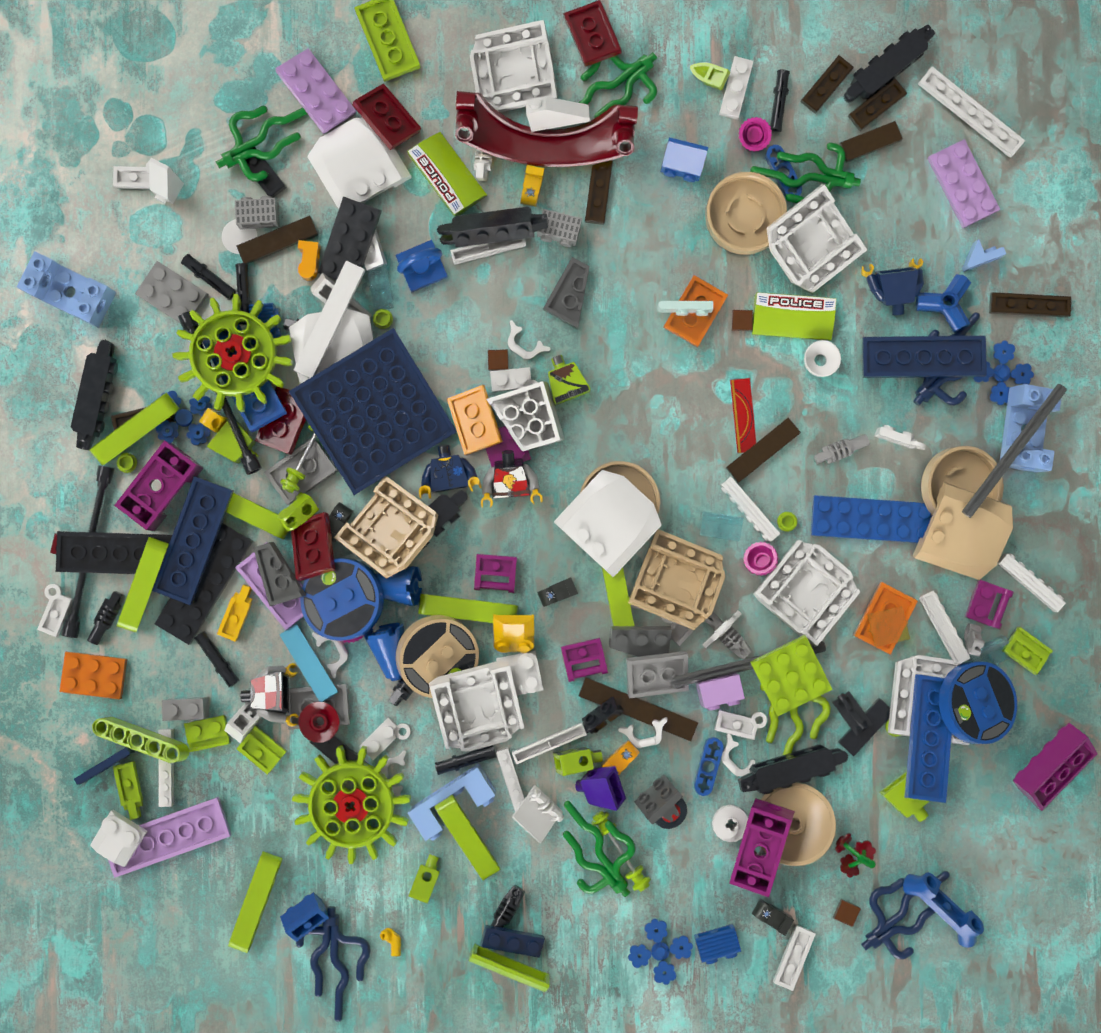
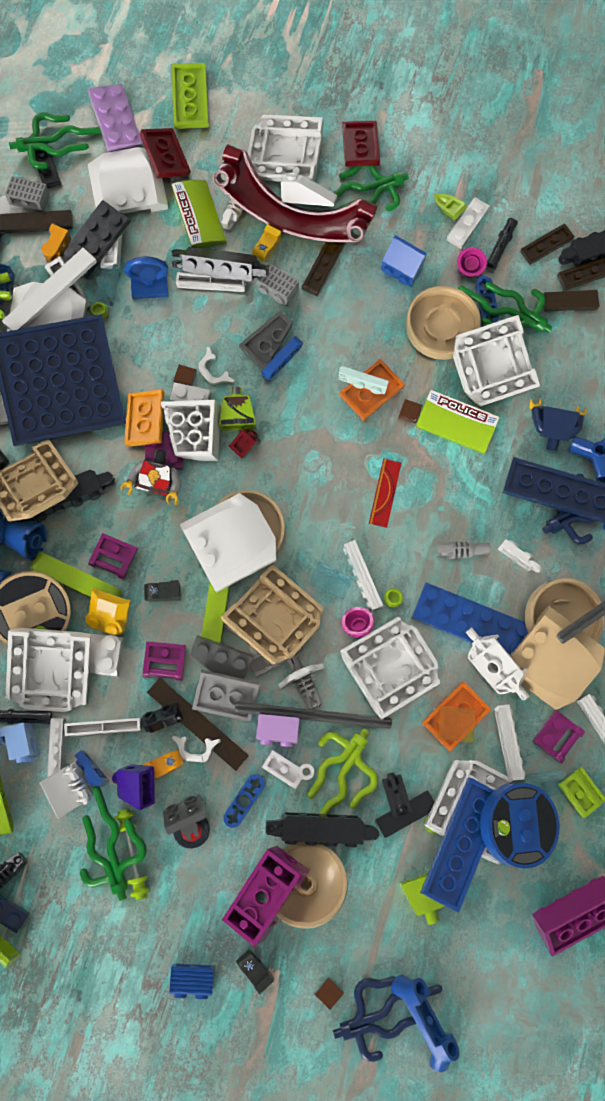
camera: 20 degrees right, 10 degrees down
dark blue torso [419,445,482,499] -> none
lime torso [553,747,603,776] -> none
blue plant [628,919,693,985] -> none
white piece [712,805,748,842] -> none
white helmet [721,734,755,777] -> none
dark brown tile [726,417,801,483] -> none
lime plate [750,635,833,717] -> none
white plate [773,924,816,991] -> none
white piece [804,340,841,377] -> none
dark red plant [835,833,876,878] -> none
light grey piece [964,623,985,656] -> none
none -> blue plate [74,750,109,787]
none -> dark red bracket [228,429,261,459]
none -> blue beam [262,336,303,381]
none -> white plate [466,628,529,701]

